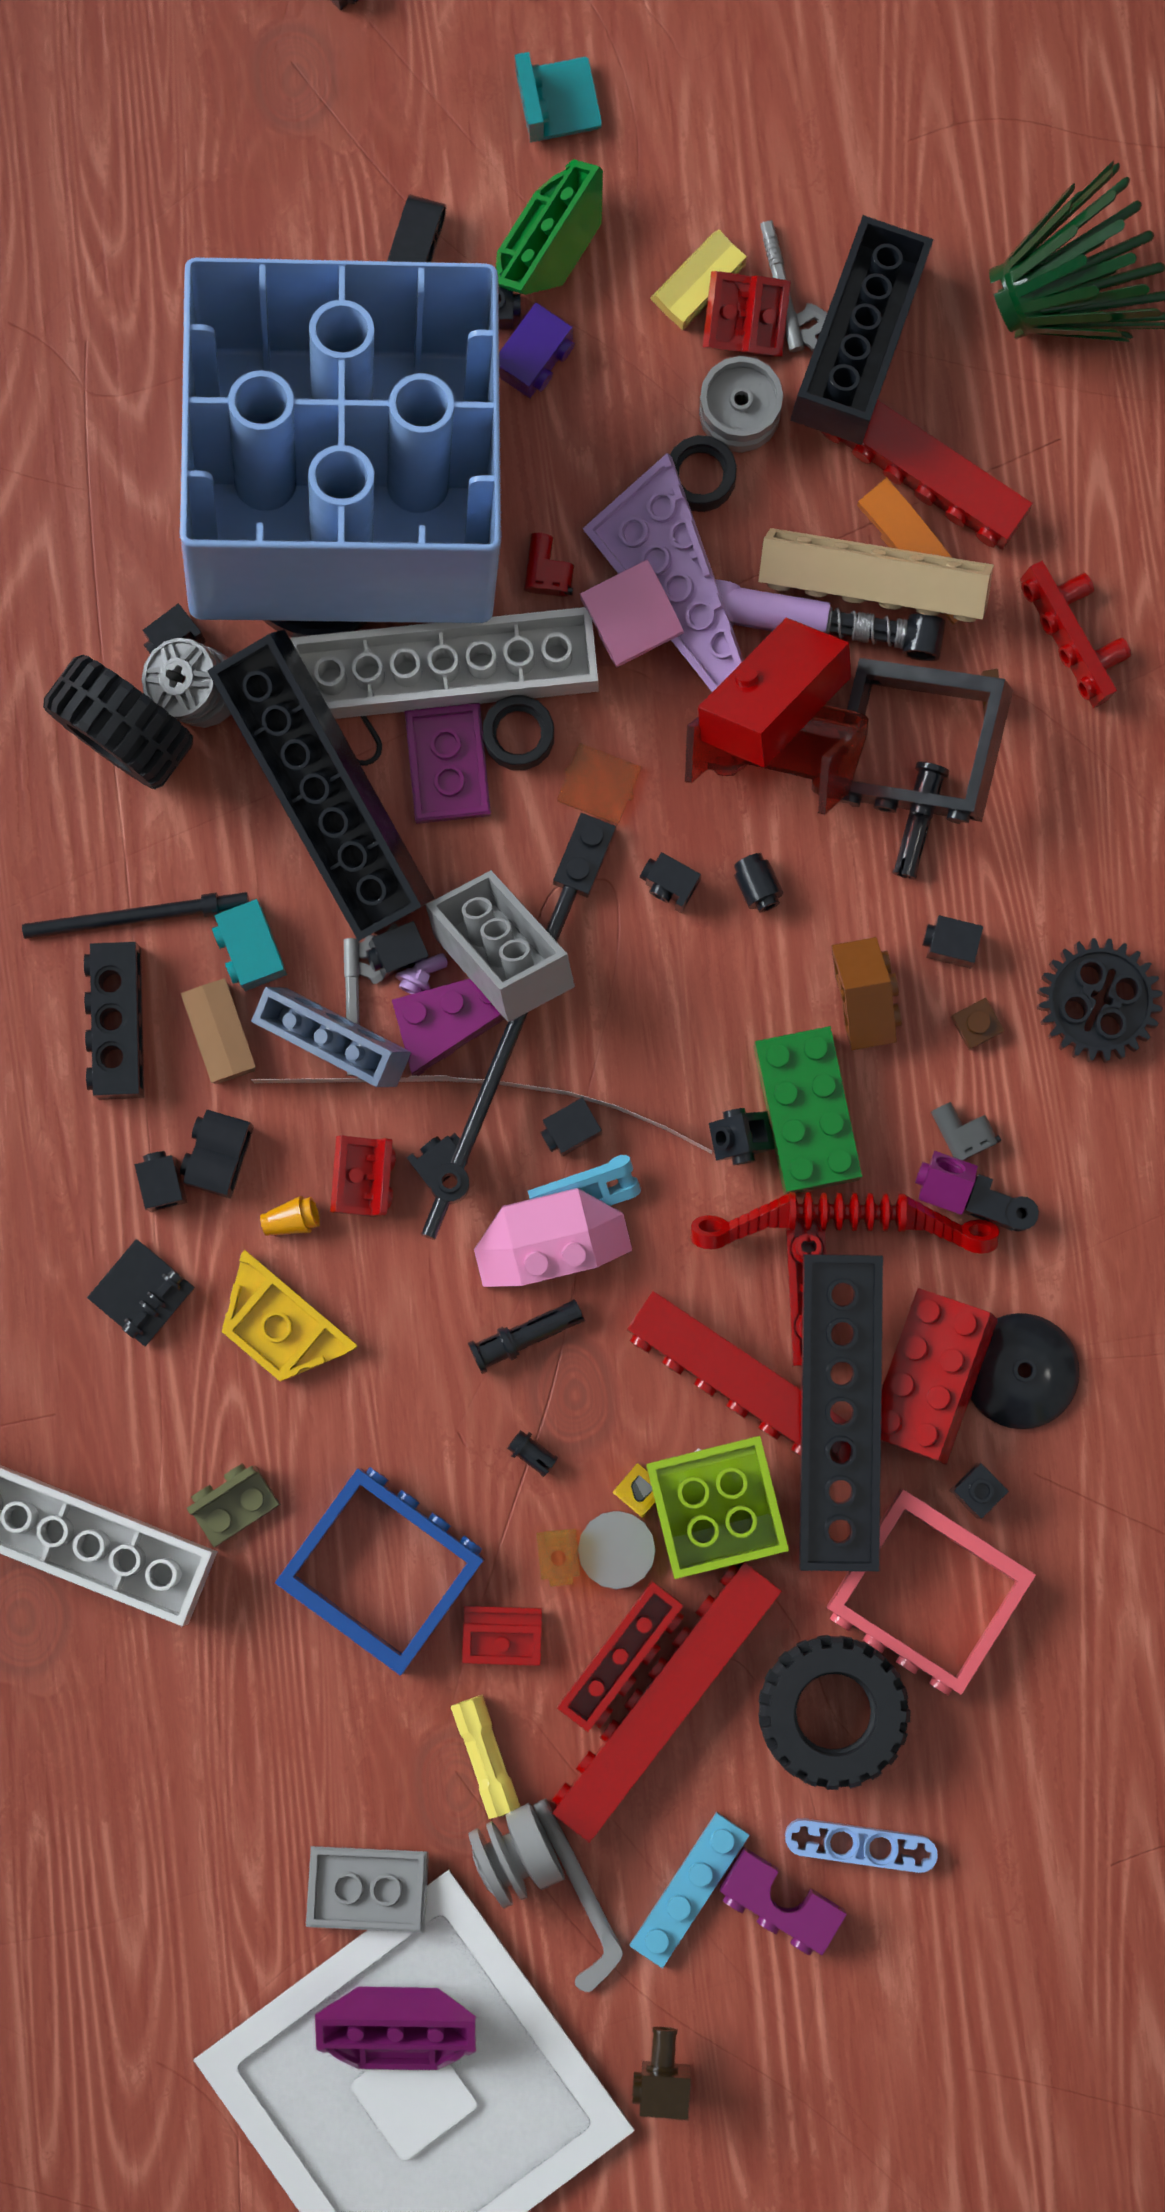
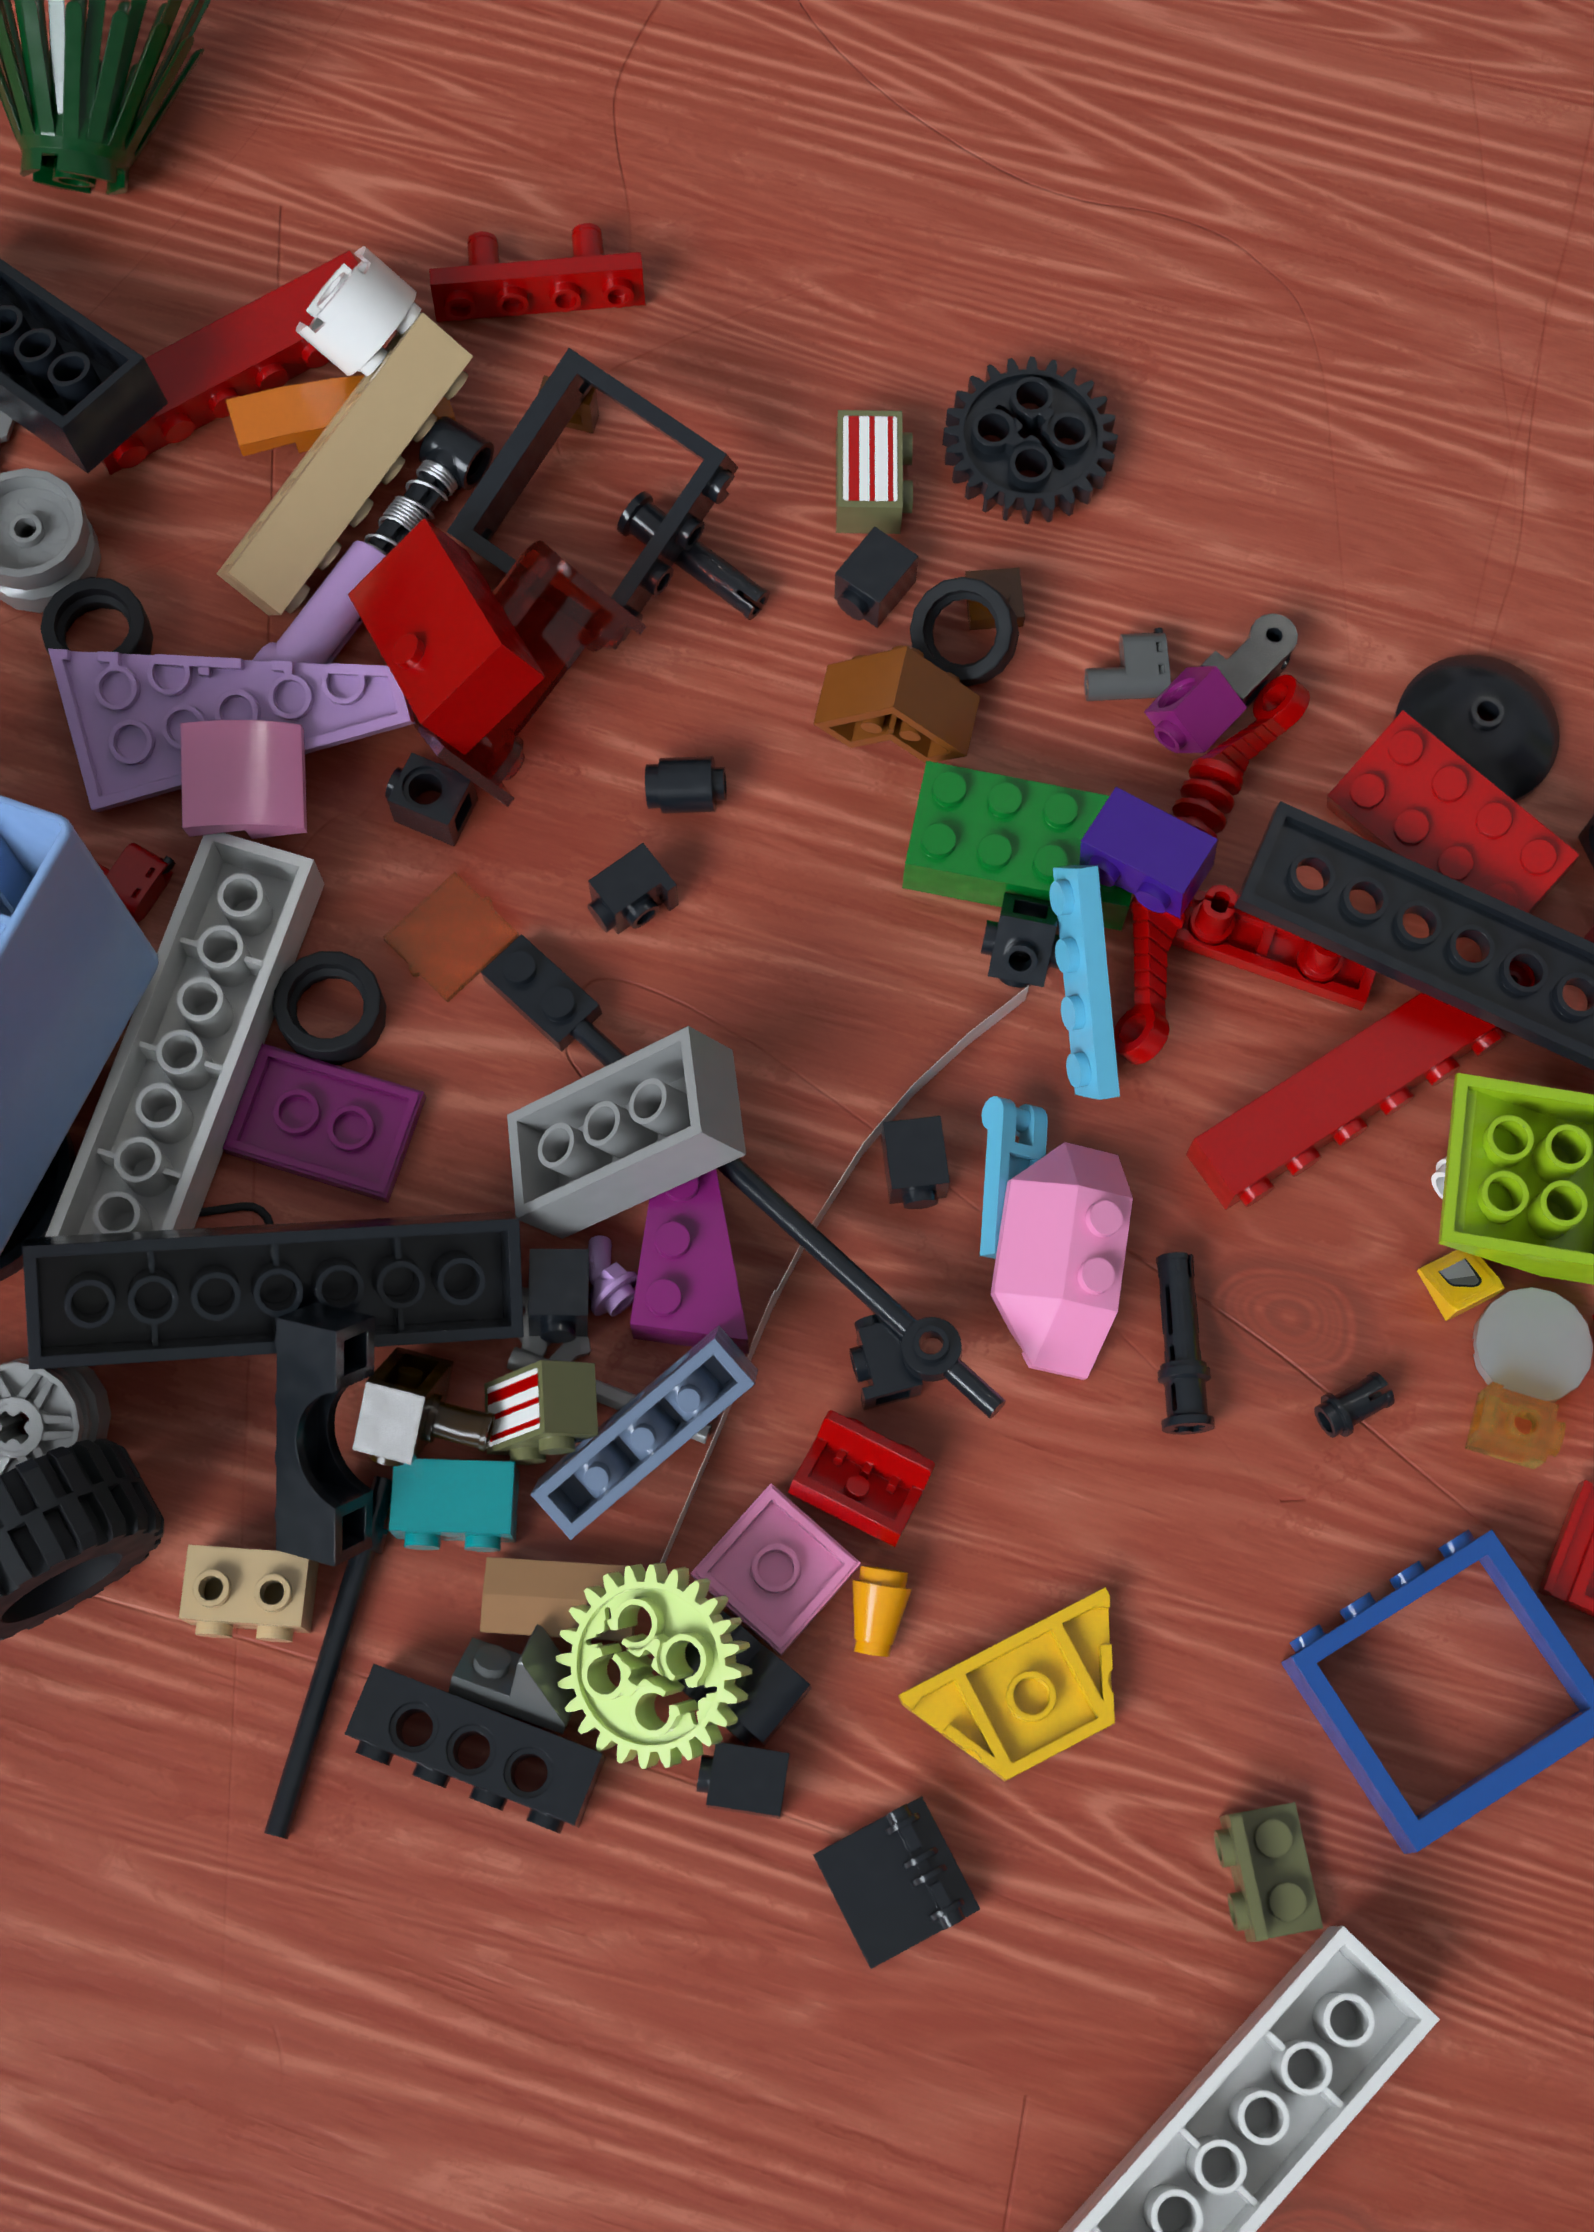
camera: 75 degrees left, 10 degrees down
none -> tan brick [179,1545,319,1642]
none -> black arch [274,1303,375,1567]
none -> white brick [296,246,422,377]
none -> dark brown brick [352,1347,495,1466]
none -> black brick [385,753,478,846]
none -> dark grey slope [448,1624,576,1734]
none -> olive brick [484,1360,598,1465]
none -> yellowish green gear [556,1562,752,1769]
none -> bright pink plate [691,1483,861,1656]
none -> brick [836,410,913,534]
none -> black tyre [910,577,1019,687]
none -> medium azure plate [1049,865,1120,1100]
none -> dark purple brick [1079,787,1218,919]

